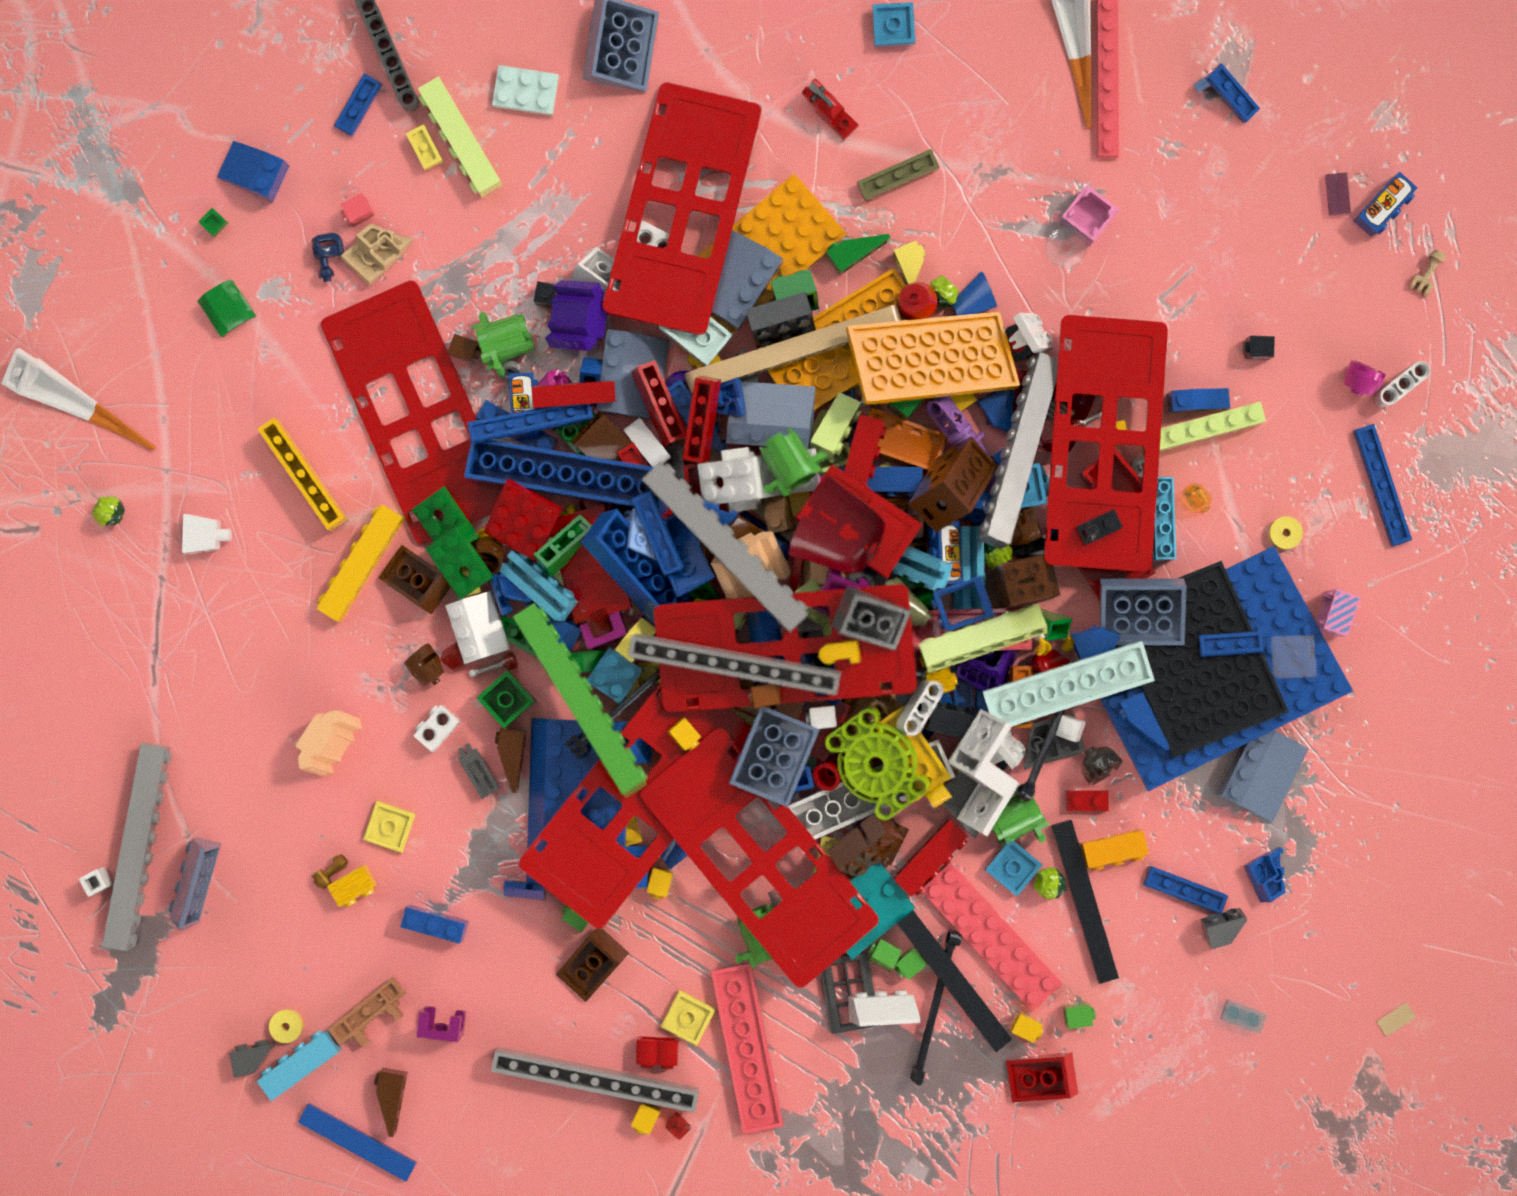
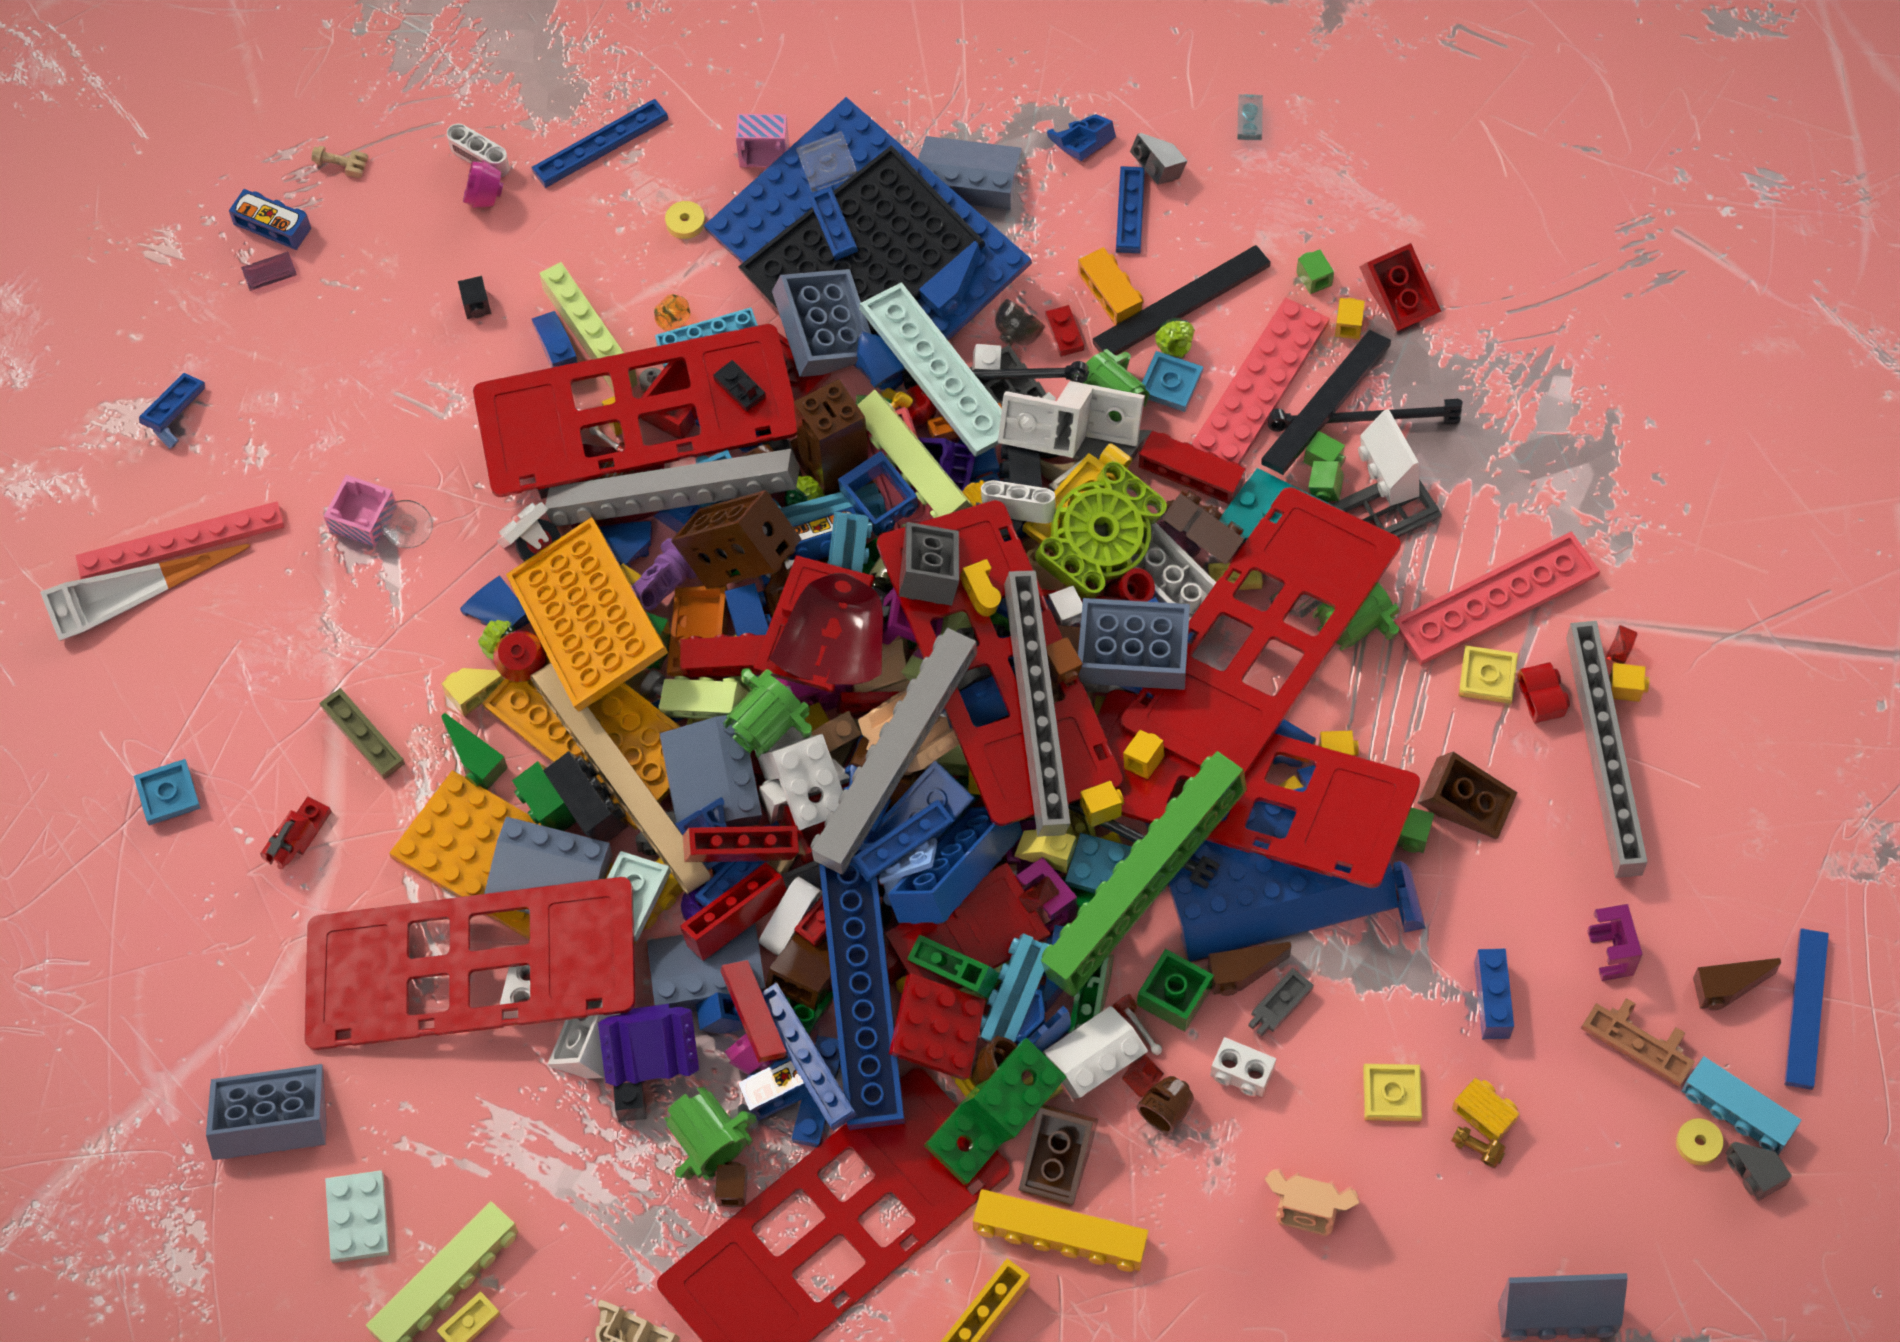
camera: 110 degrees left, 25 degrees down
none -> yellow brick [1080,781,1124,827]

